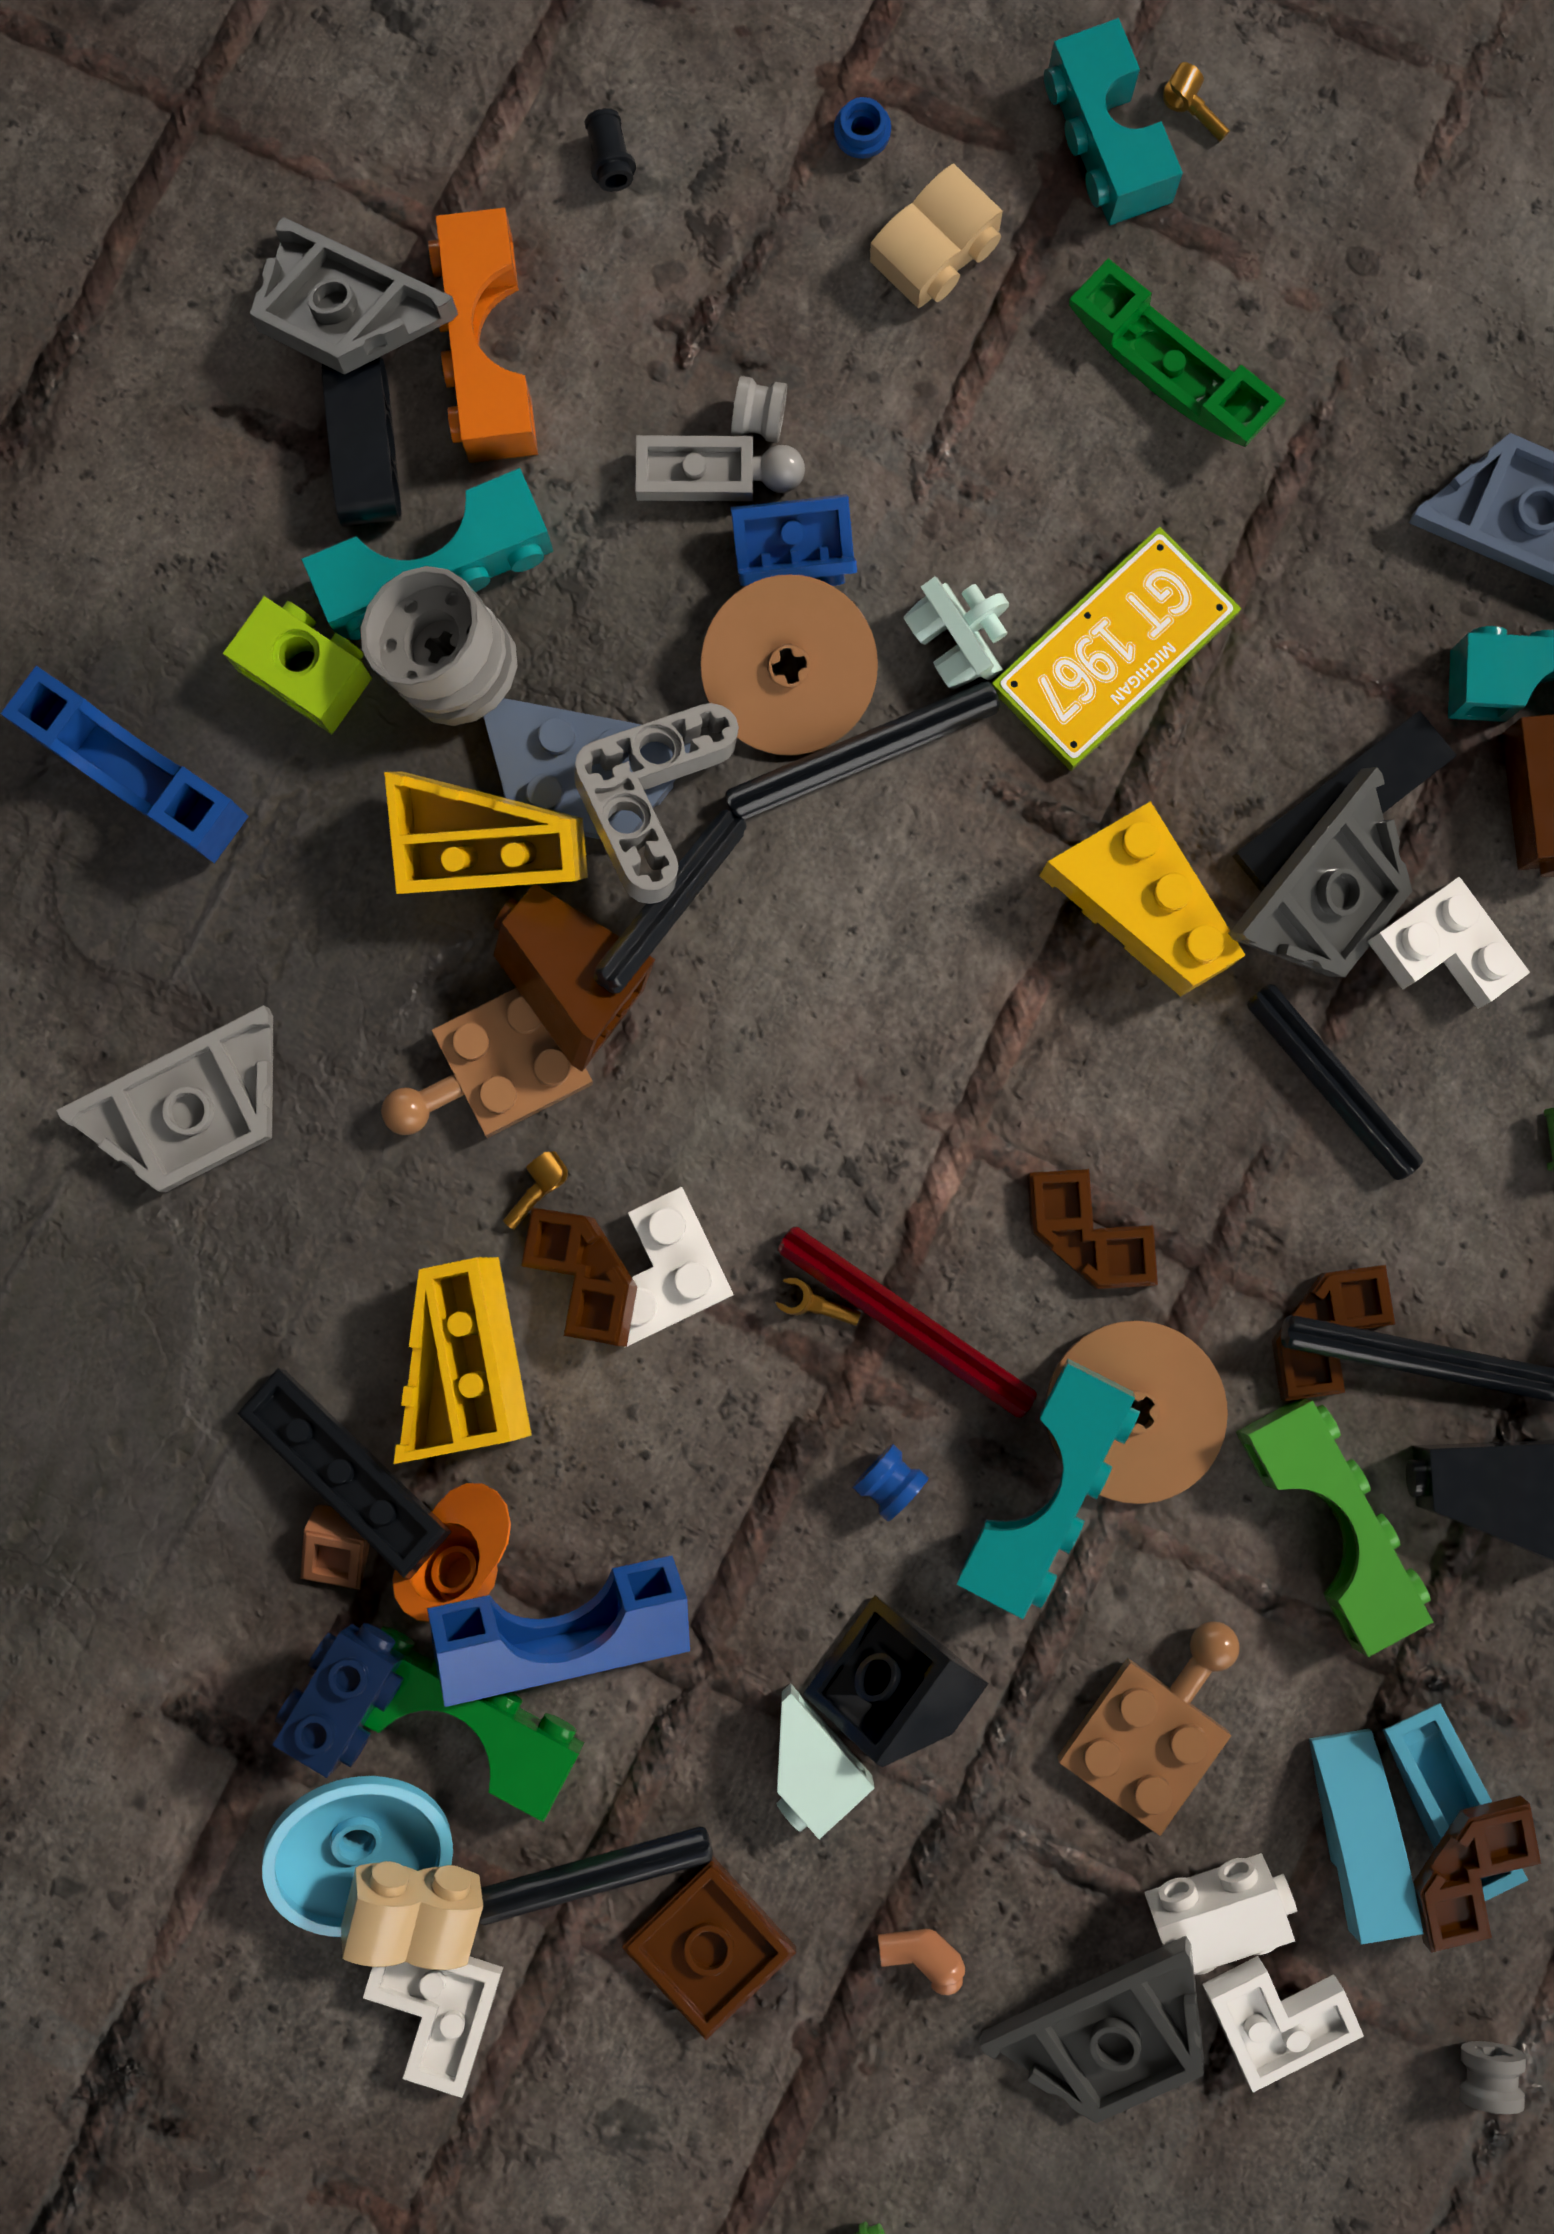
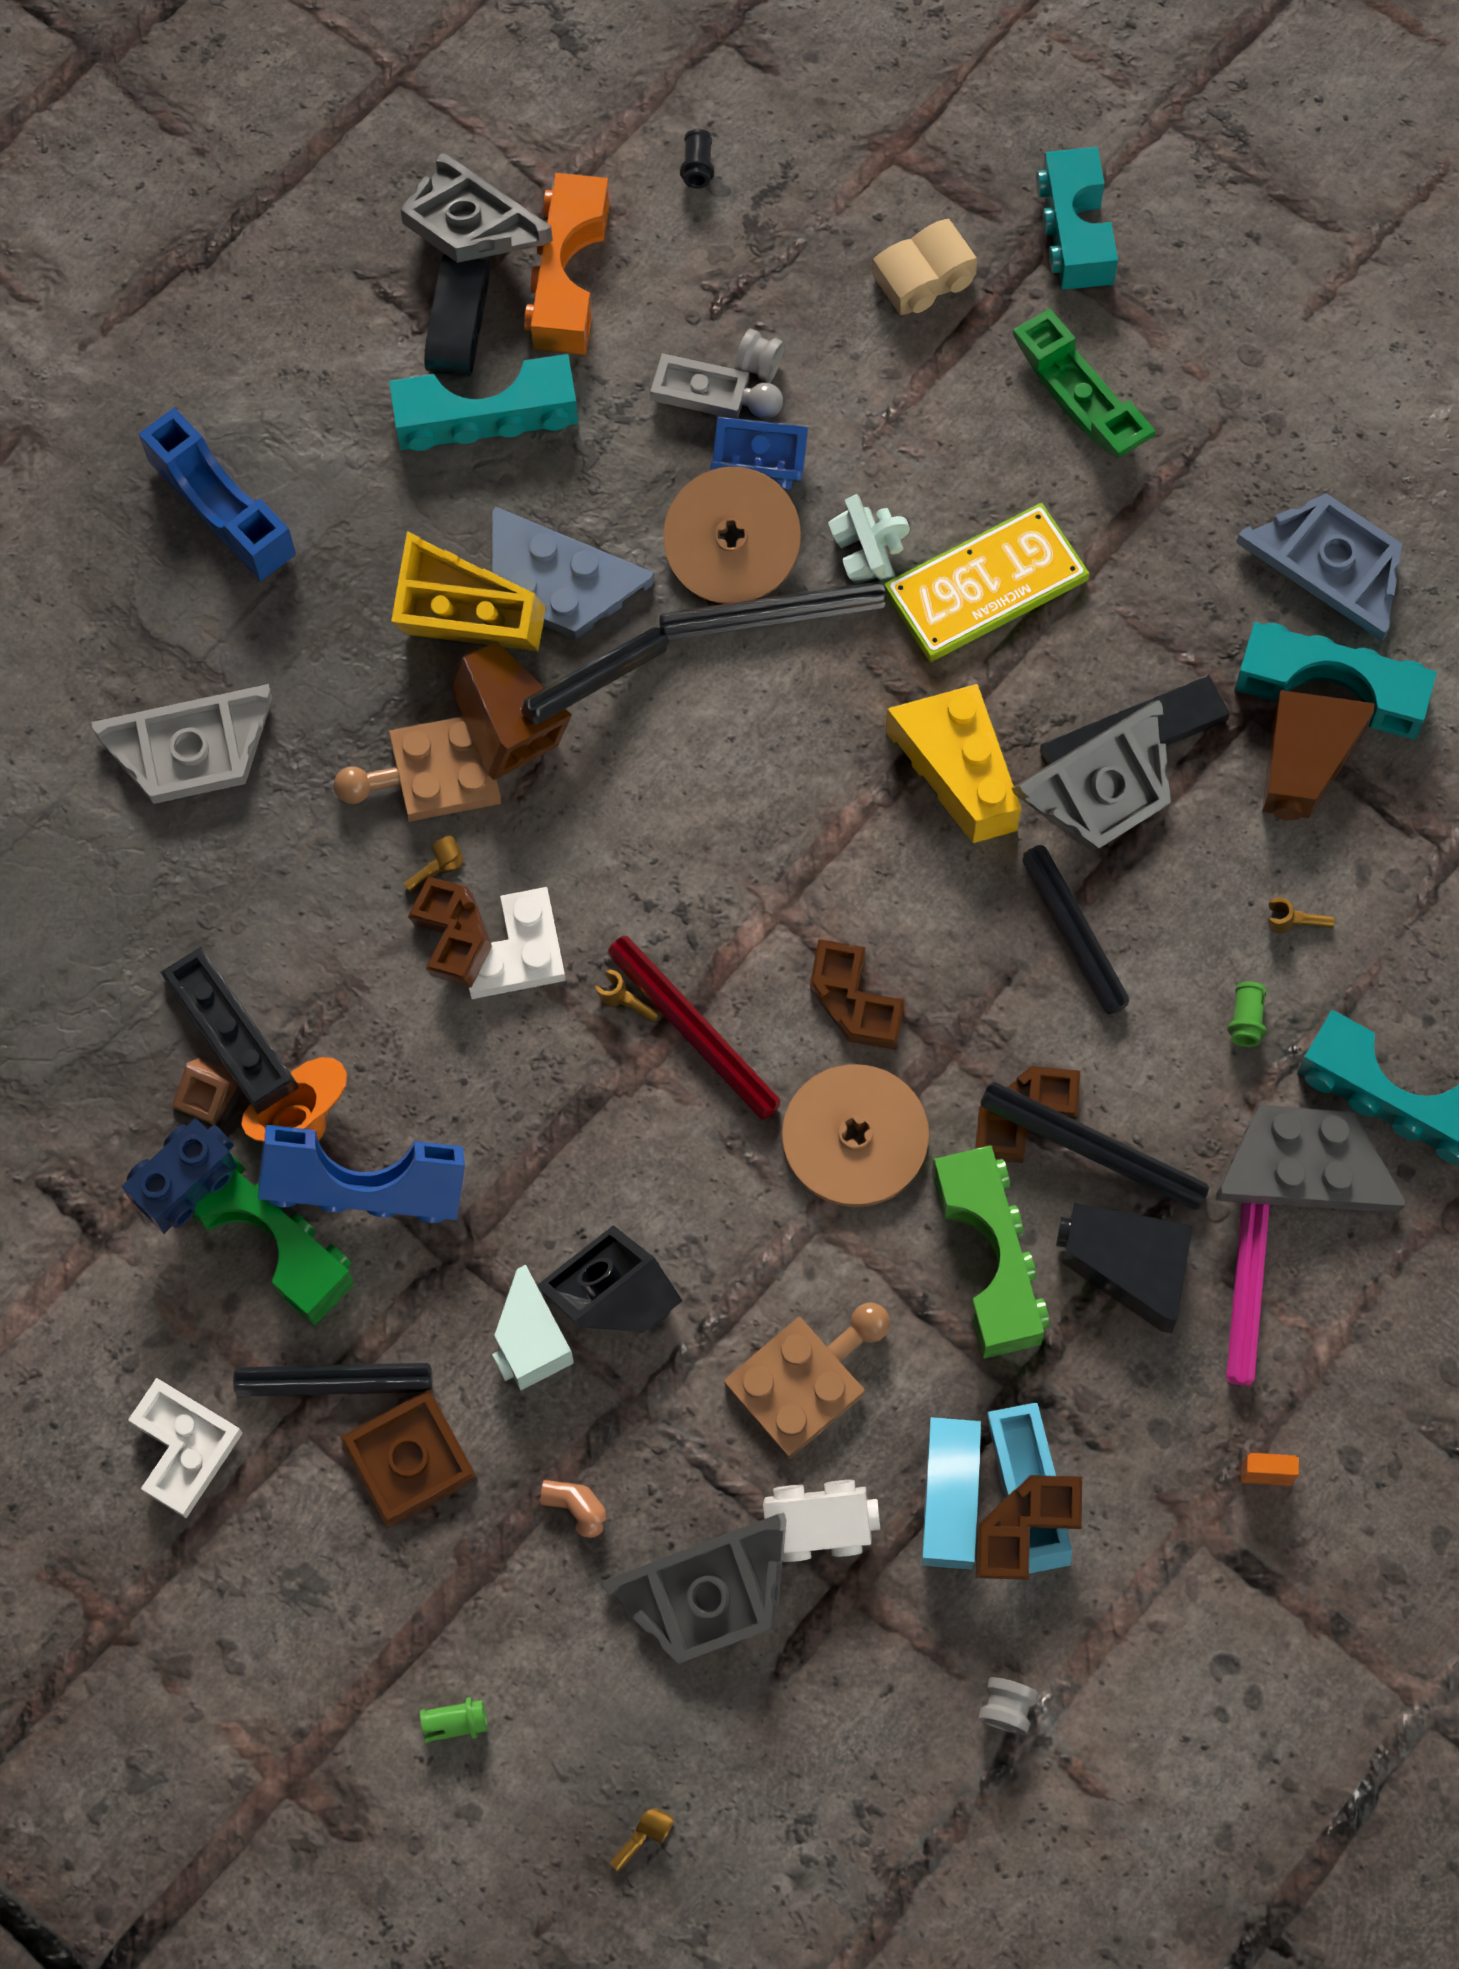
camera: 15 degrees right, 15 degrees down
lime brick [223,596,372,735] -> none
medium azure dish [262,1776,453,1937] -> none
tan brick [341,1861,483,1970] -> none
light grey wheel [361,566,518,726] -> none
yellow wedge [393,1257,532,1464] -> none
light grey beam [574,703,739,904] -> none
blue plate [834,97,891,159] -> none
blue wheel [852,1444,929,1522] -> none
teal arch [956,1358,1140,1619] -> none
pearl gold hand [1163,62,1230,142] -> none
white plate [1202,1956,1364,2092] -> none
white plate [1367,877,1530,1009] -> none

